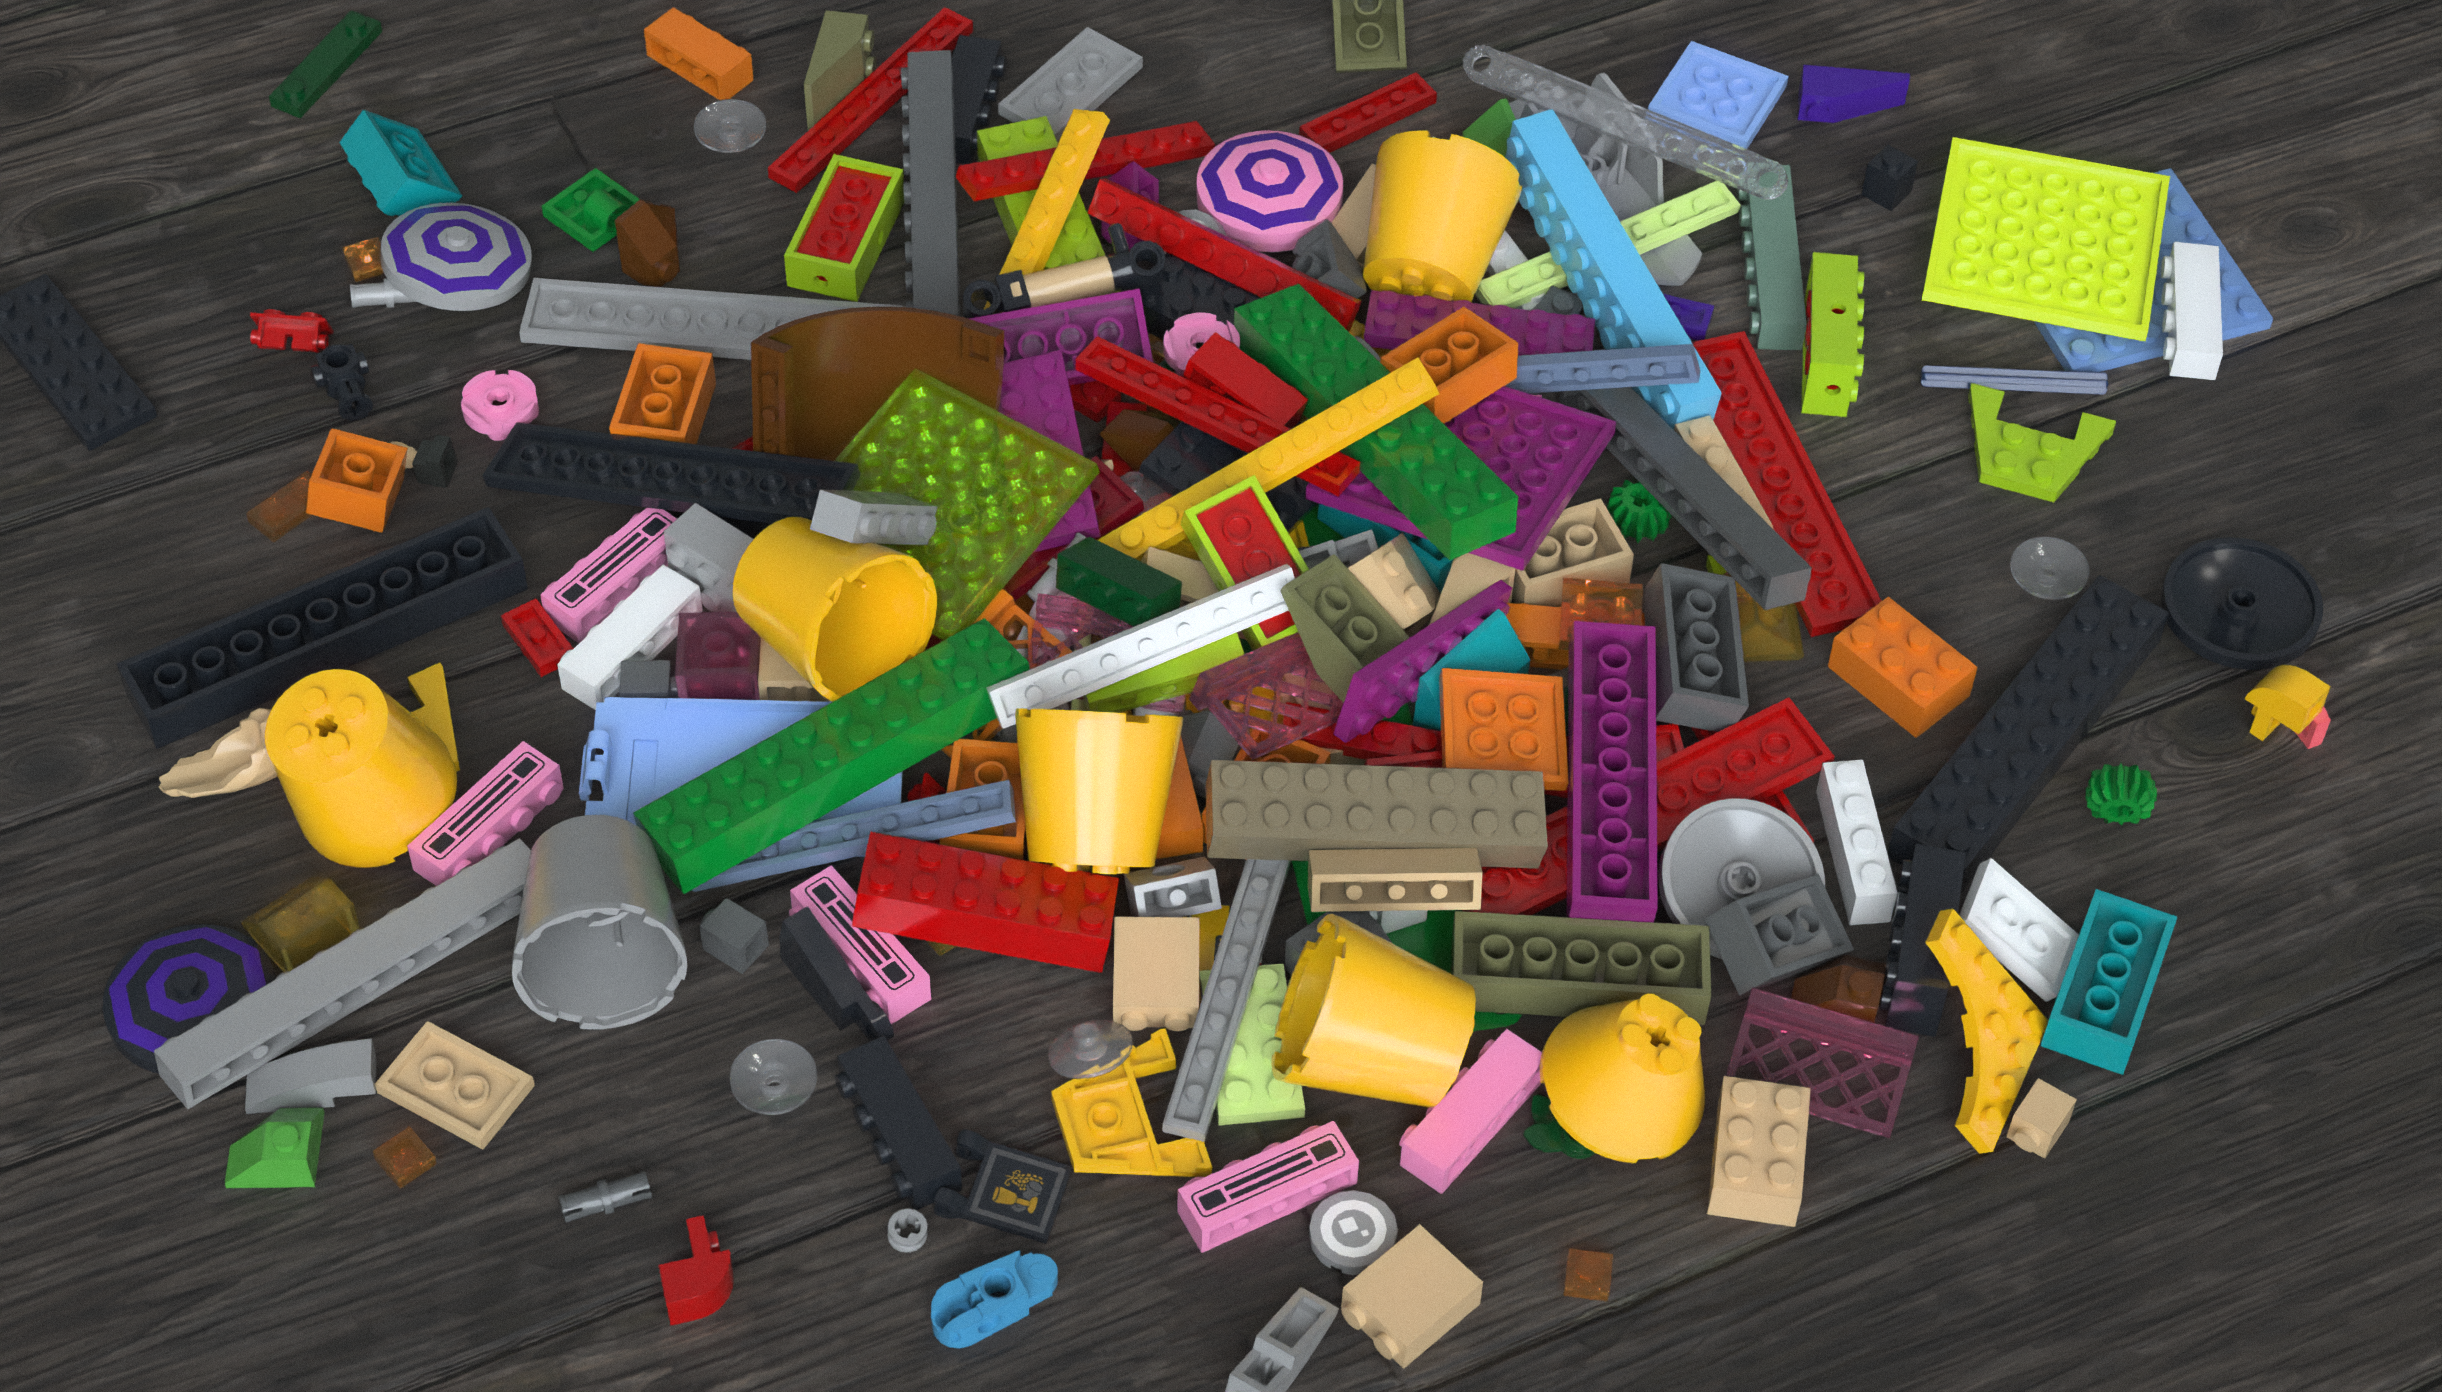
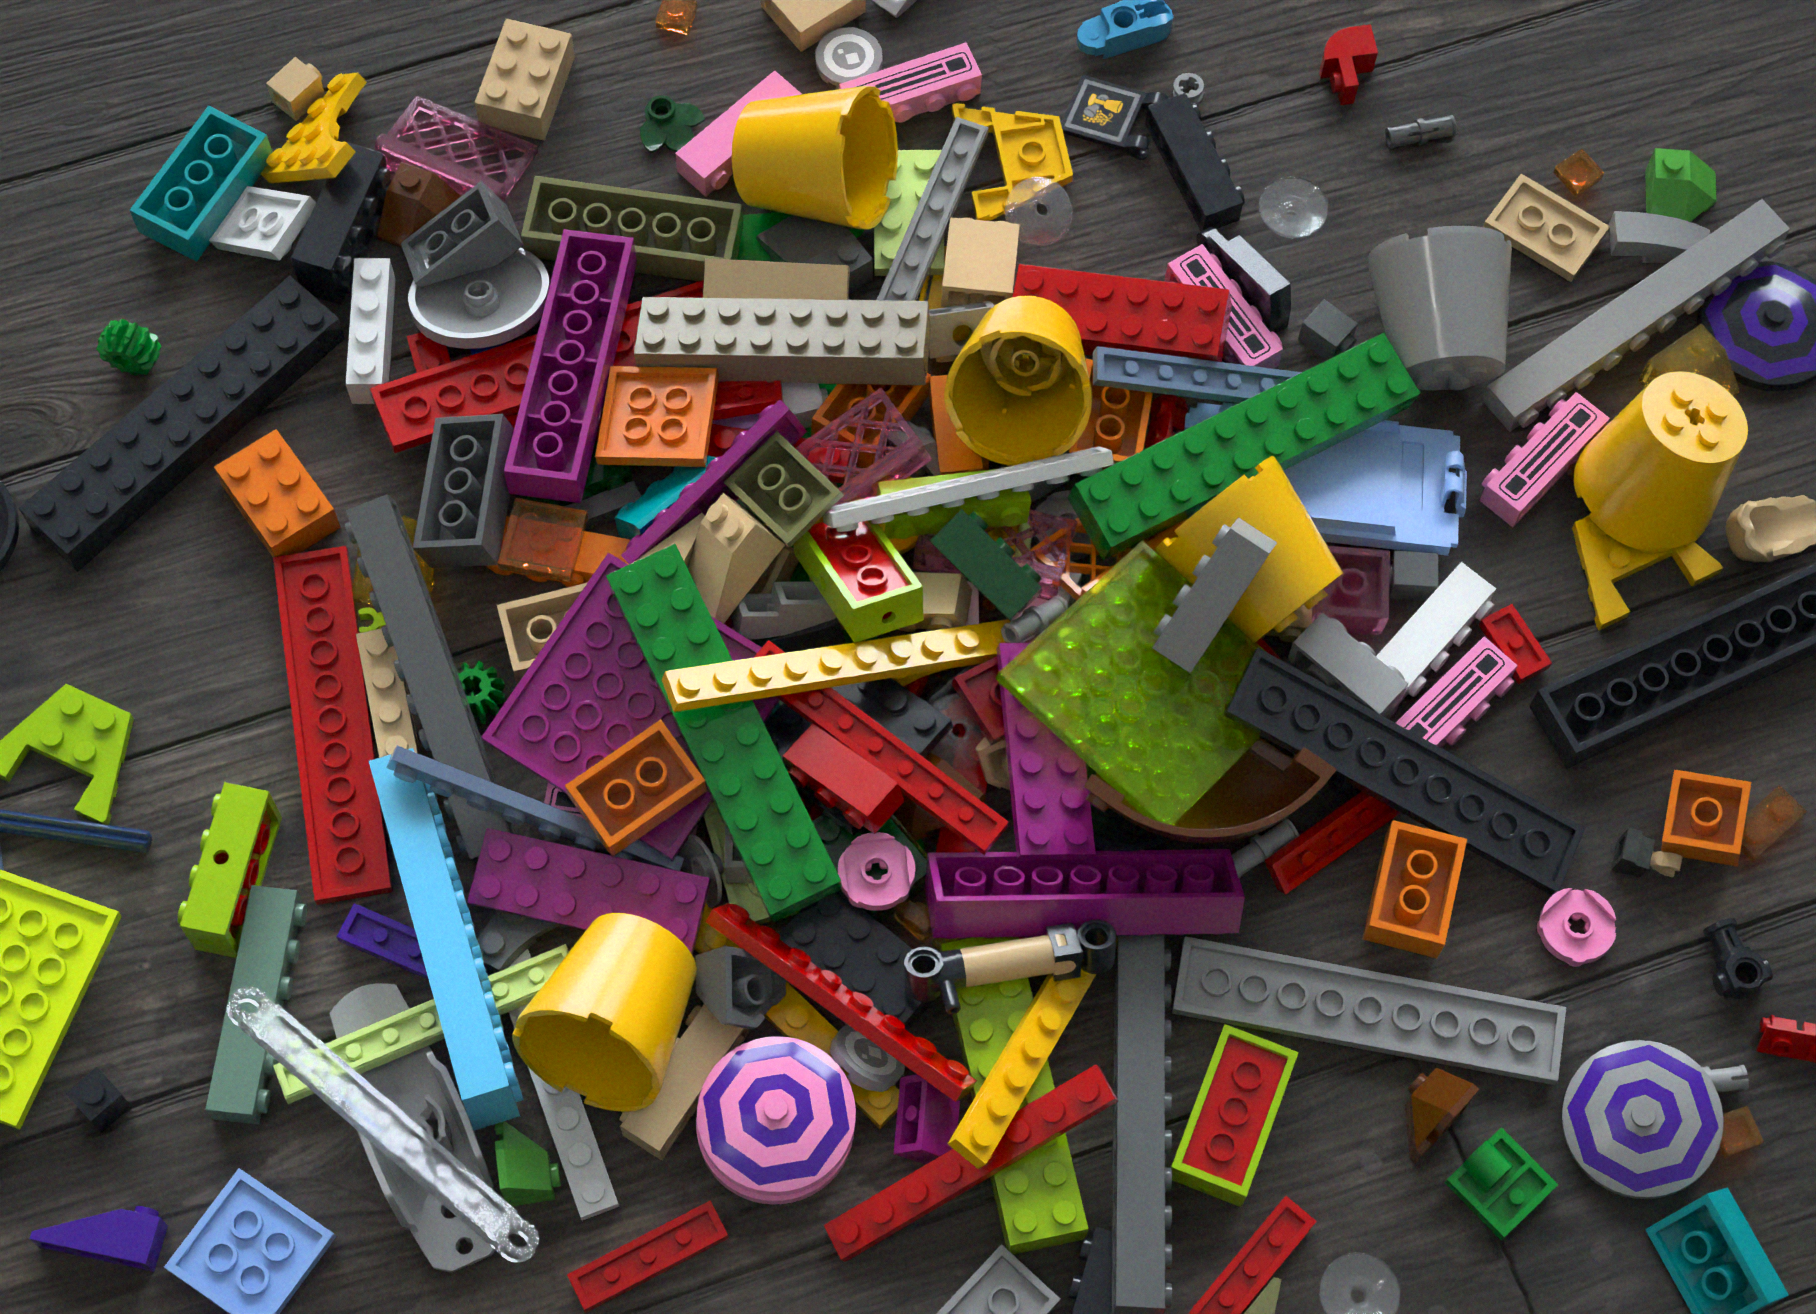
camera: 175 degrees left, 15 degrees up
yellow cone [1540,994,1705,1163] -> none
clear dish [2010,537,2090,600] -> none

